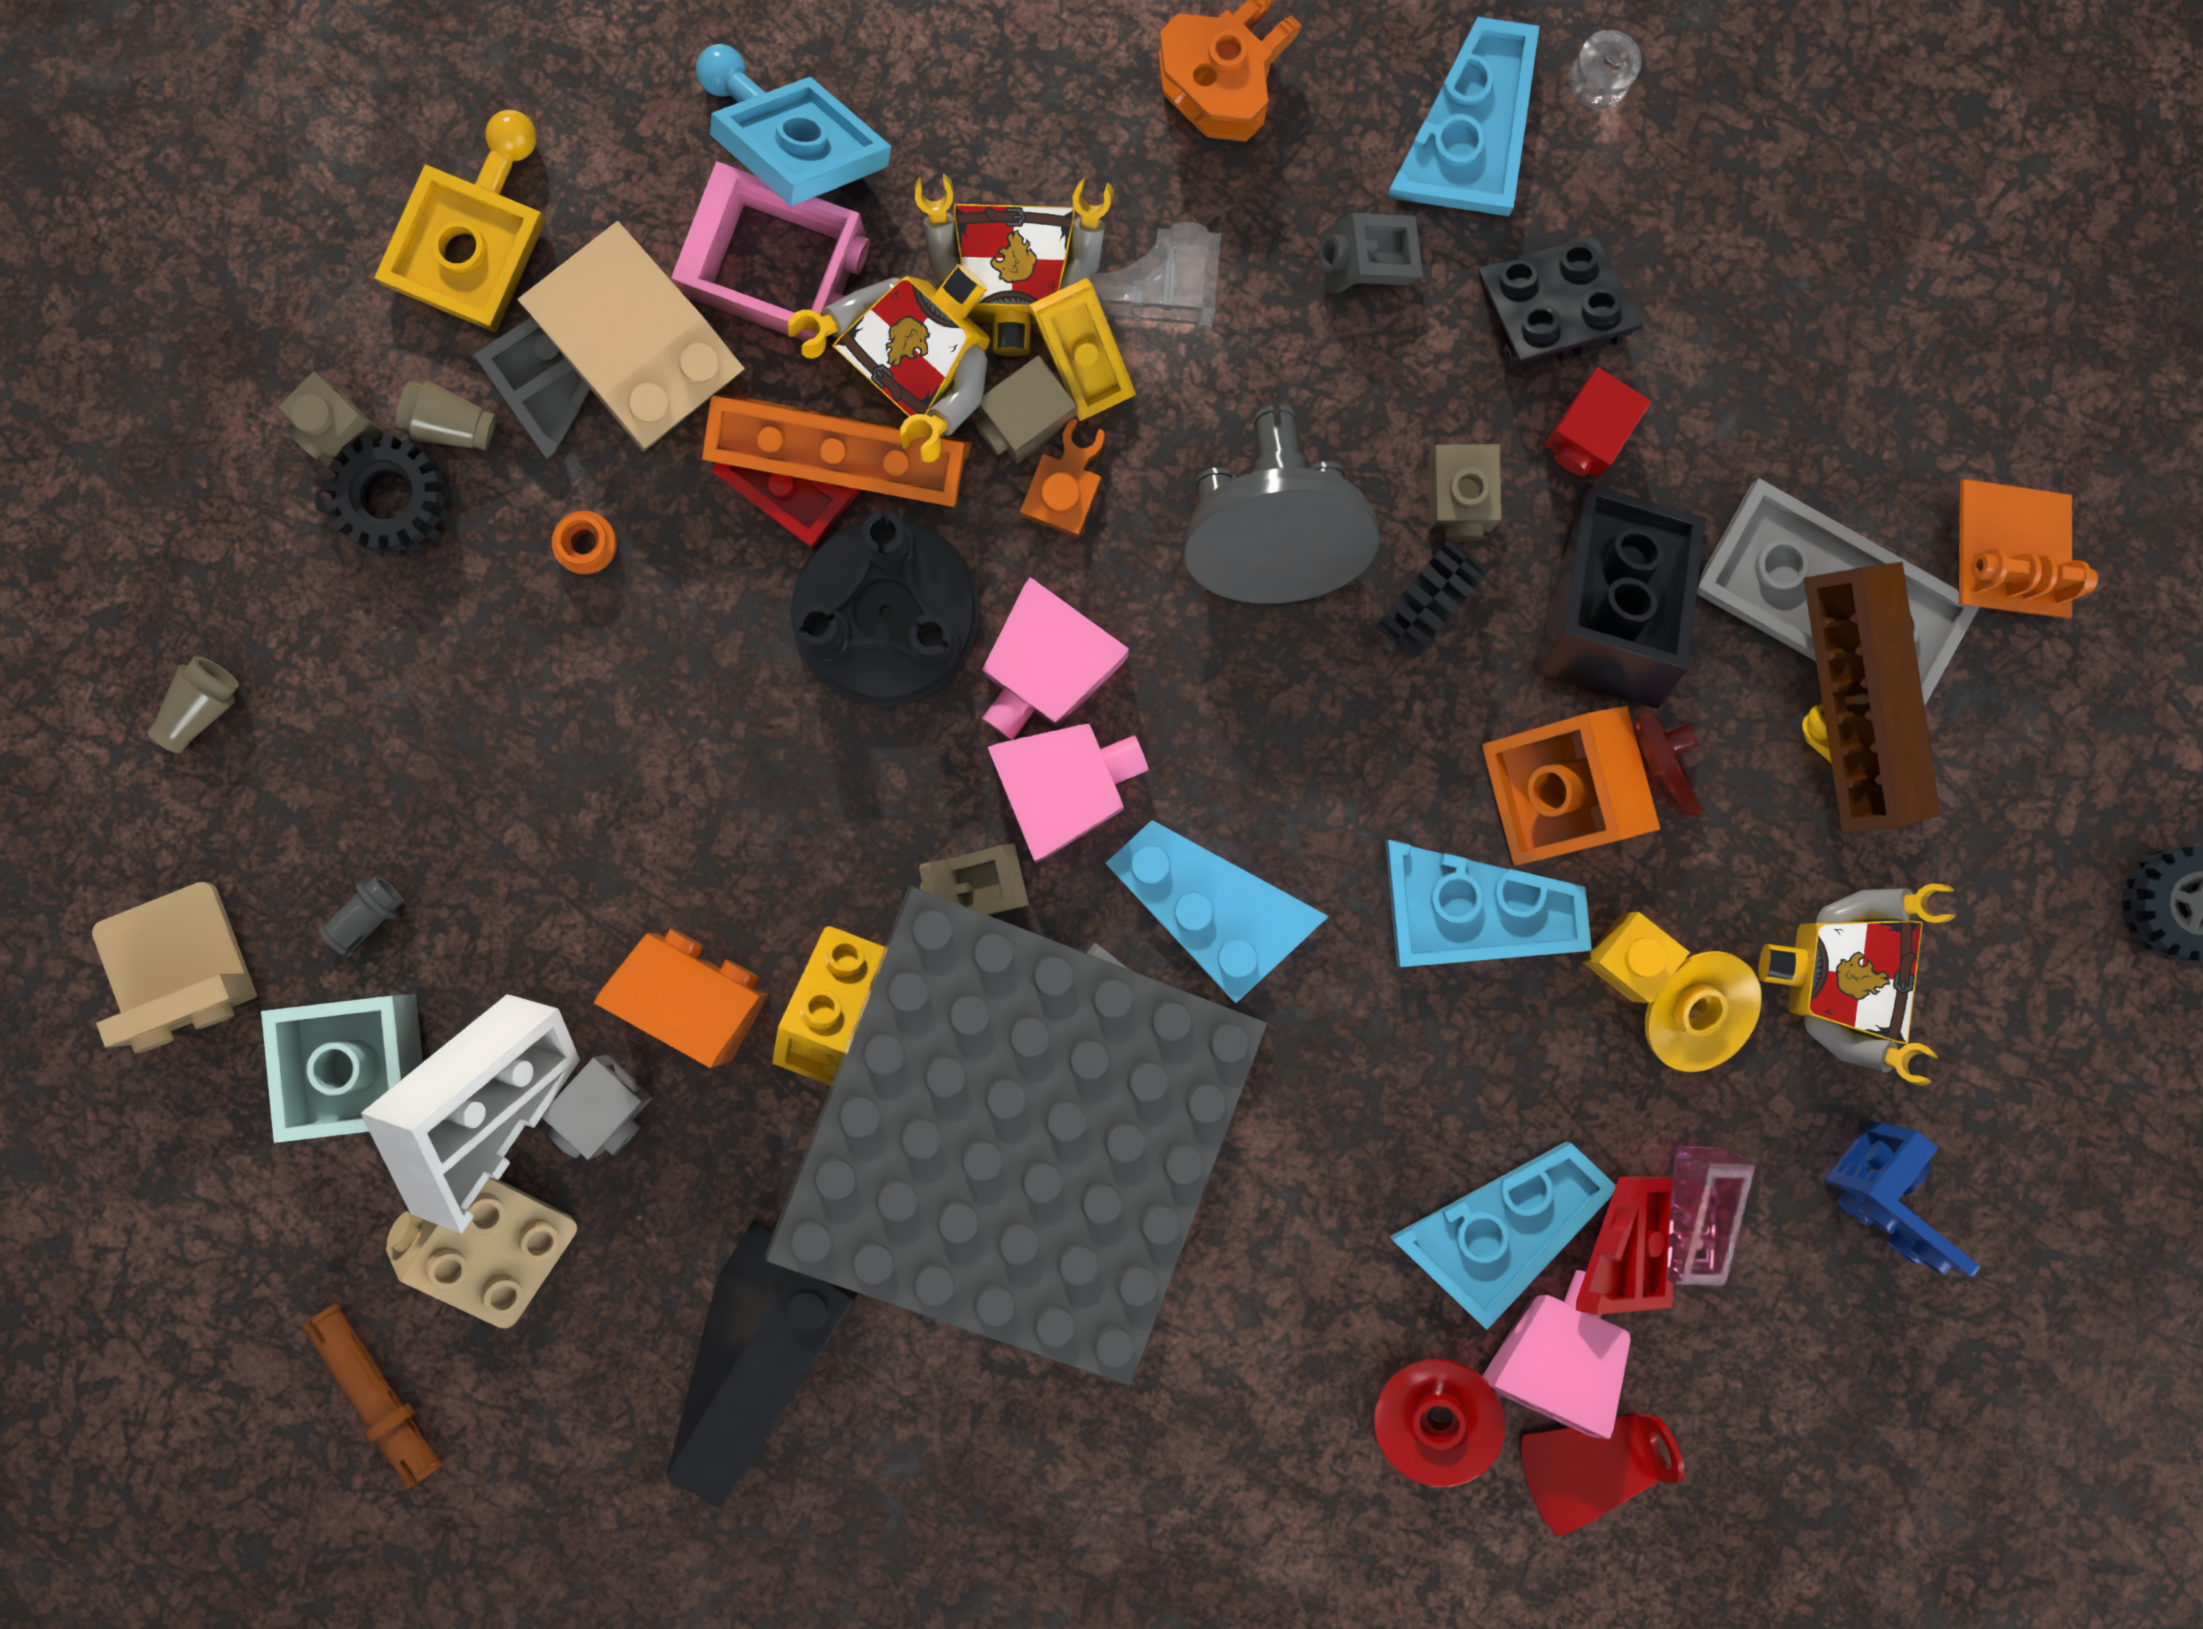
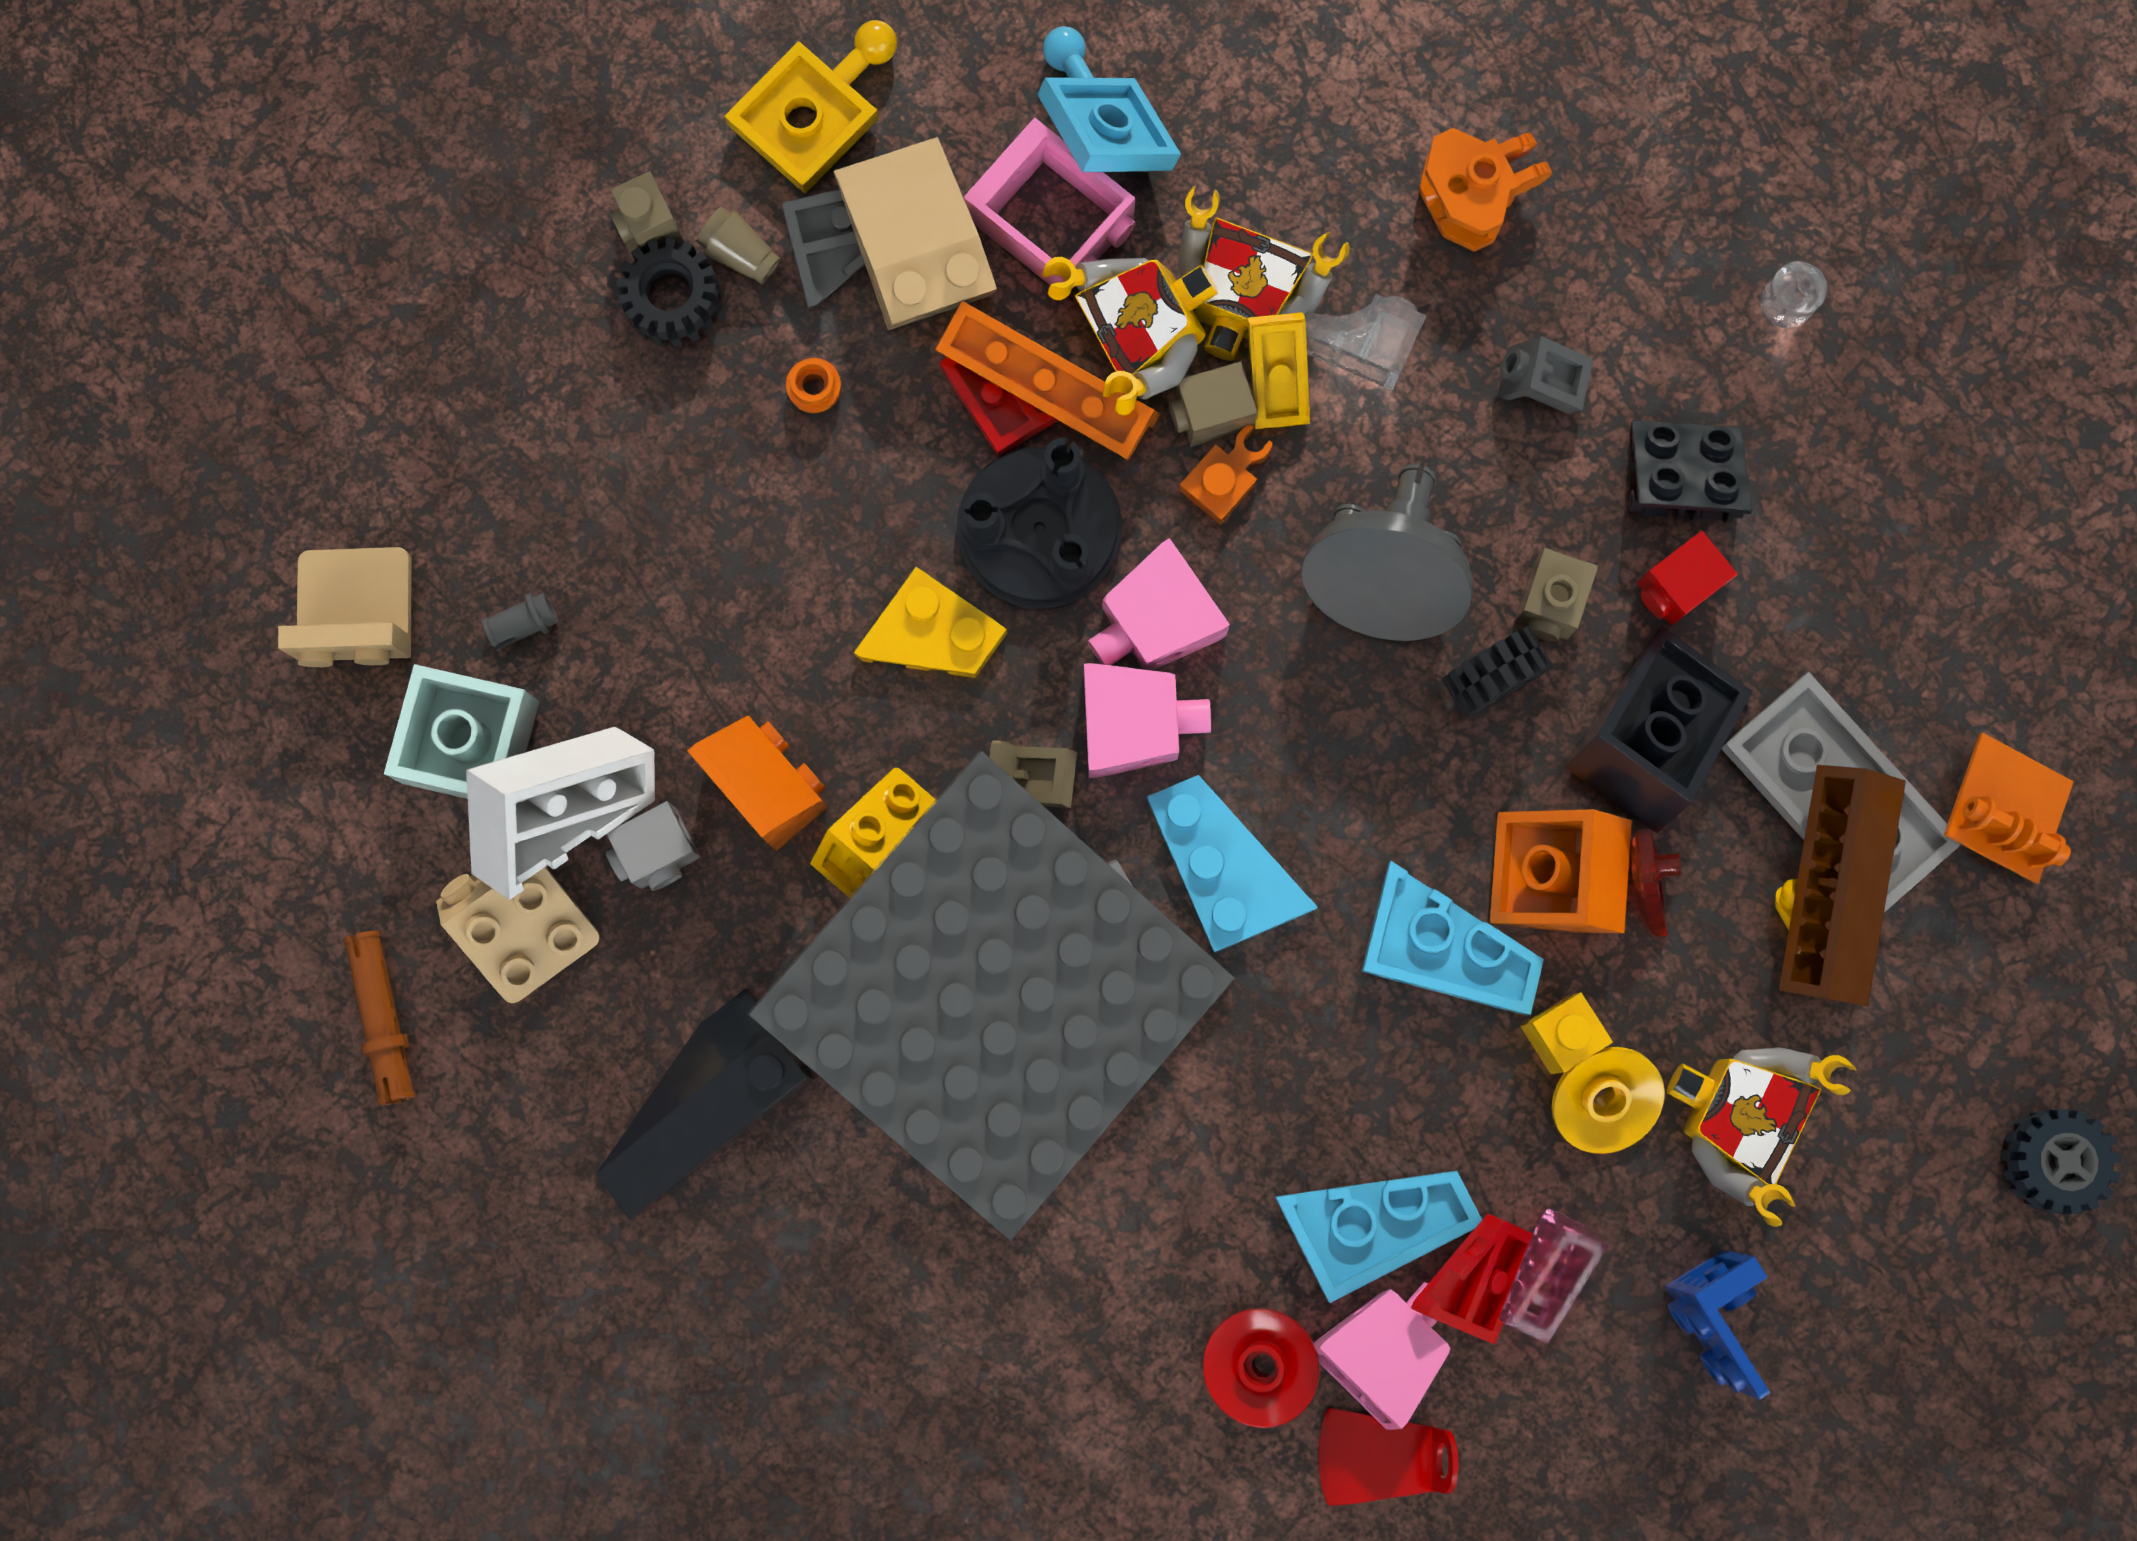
camera: 25 degrees right, 5 degrees down
dark tan cone [147,656,239,753] -> none
medium azure wing [1386,17,1540,216] -> none
none -> yellow wing [854,567,1007,678]

